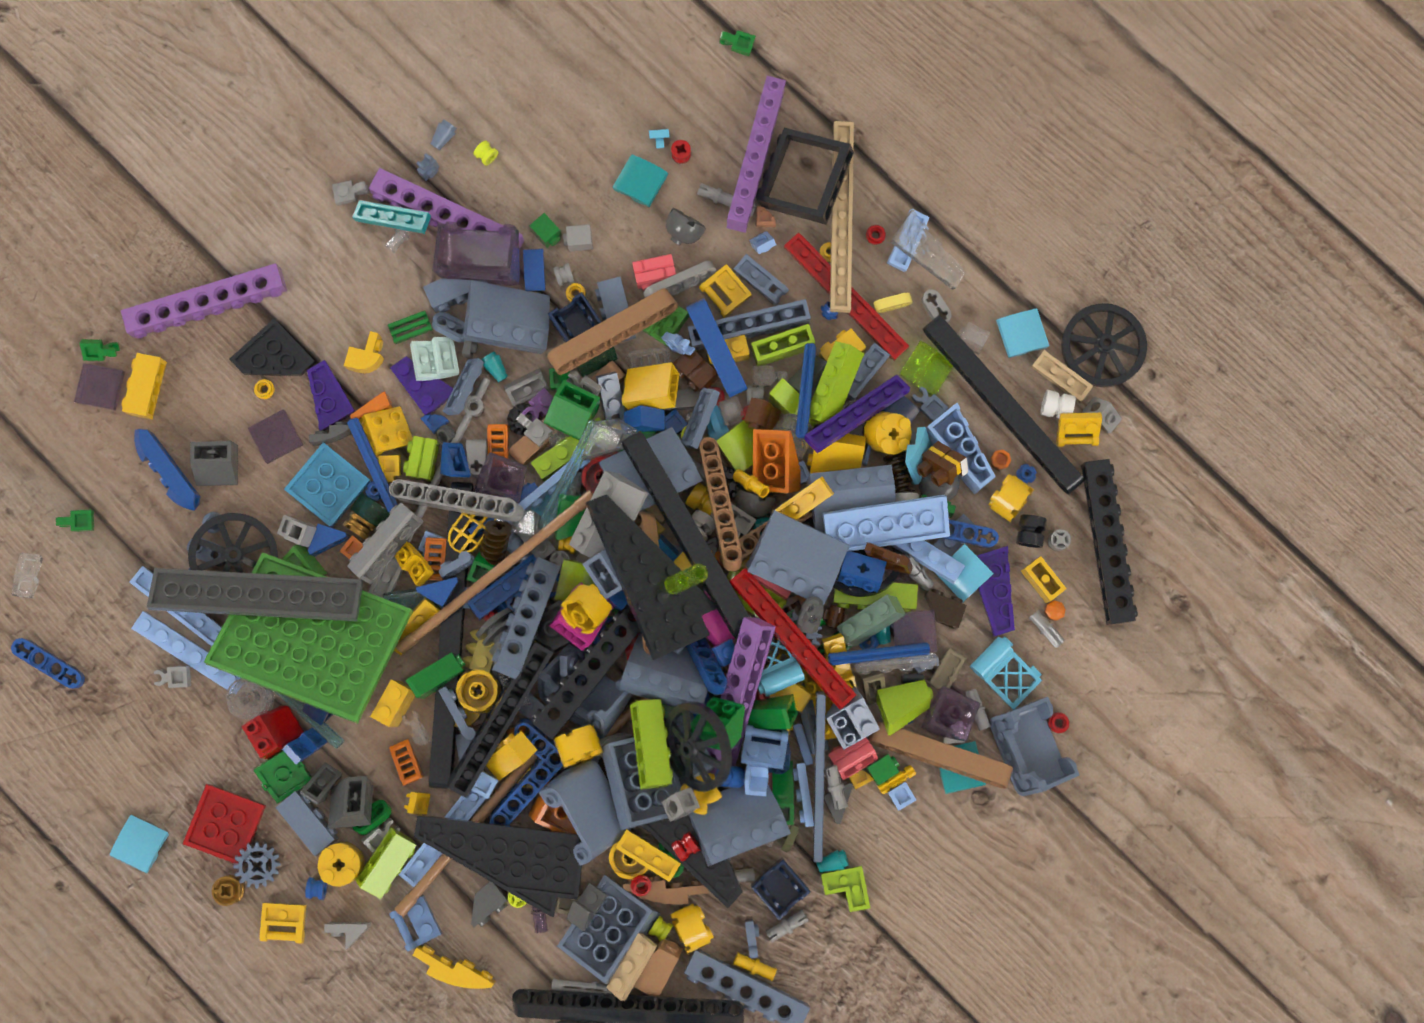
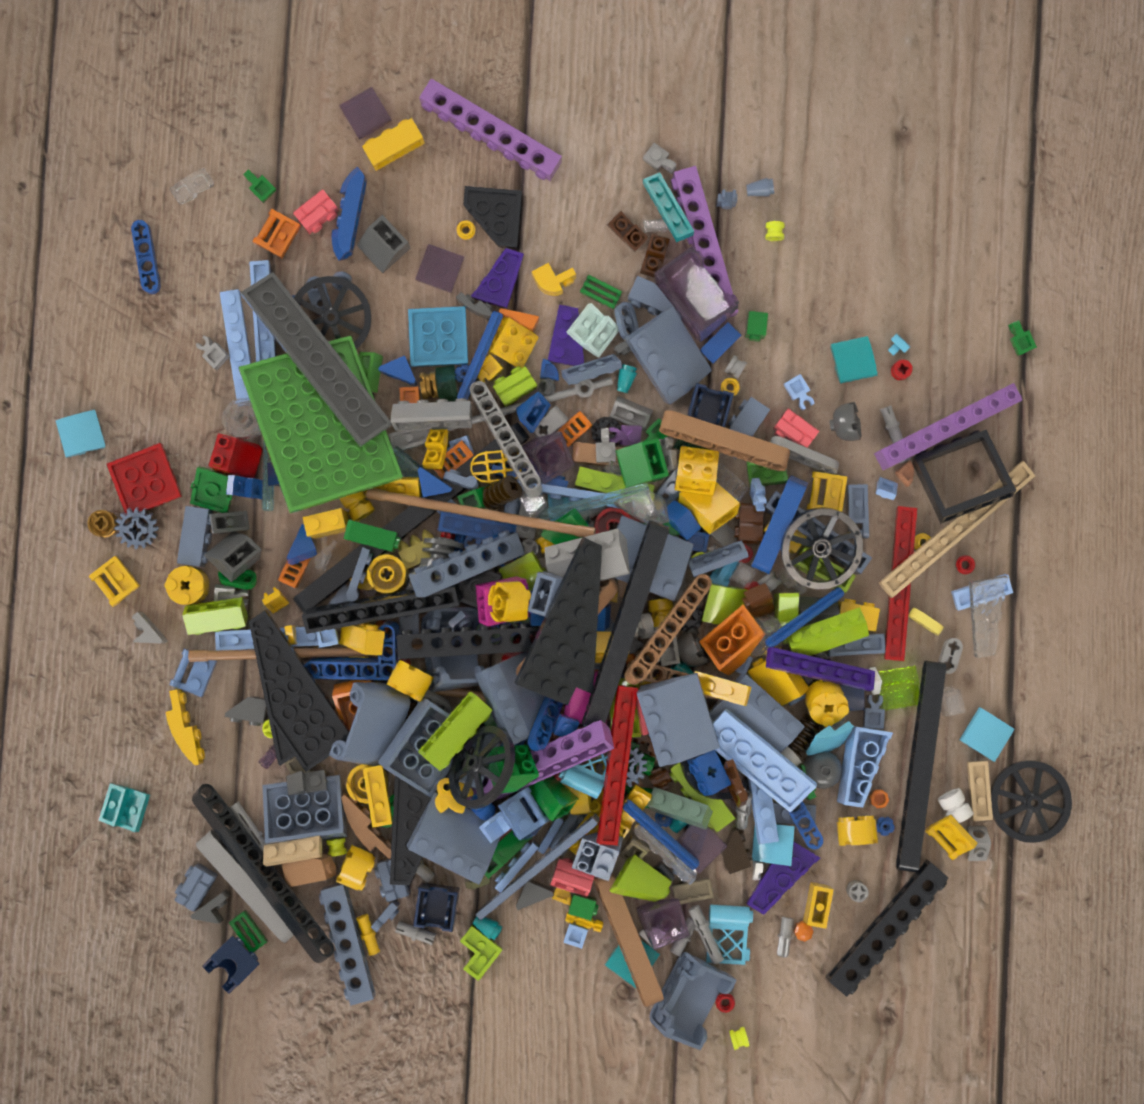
camera: 45 degrees right, 5 degrees up
green plate [79,339,120,361] -> none
light grey brick [277,515,317,547] -> none
blue wheel [305,877,328,900] -> none
light grey brick [563,224,593,252] -> none
red plate [630,875,652,896] -> none
light grey brick [662,788,700,821] -> none
clear neon green axle [665,563,708,595] -> none
red wheel [671,832,701,862] -> none
yellow pin [733,469,770,498] -> none
dark grey rock [797,596,824,634] -> none
blue plate [821,302,839,320] -> none
light grey pin [824,765,848,810] -> none
reddish brown hips [917,441,968,487] -> none
black wheel [1016,514,1047,548] -> none
none -> orange plate [252,209,301,259]
none -> yellow tile [284,625,297,645]
none -> blue slope [287,524,317,565]
none -> coral brick [293,189,339,234]
none -> yellow wheel [340,491,375,522]
none -> sand blue brick [374,858,411,902]
none -> reddish brown slope [607,211,648,252]
none -> reddish brown slope [640,234,670,279]
none -> yellow bracket [674,446,719,496]
none -> light grey pin [688,905,724,964]
none -> neon yellow wheel [729,1027,750,1050]
none -> white tile [752,861,763,880]
none -> wheel [781,507,863,589]
none -> light blue plate [783,374,814,411]
none -> white tile [869,667,882,695]

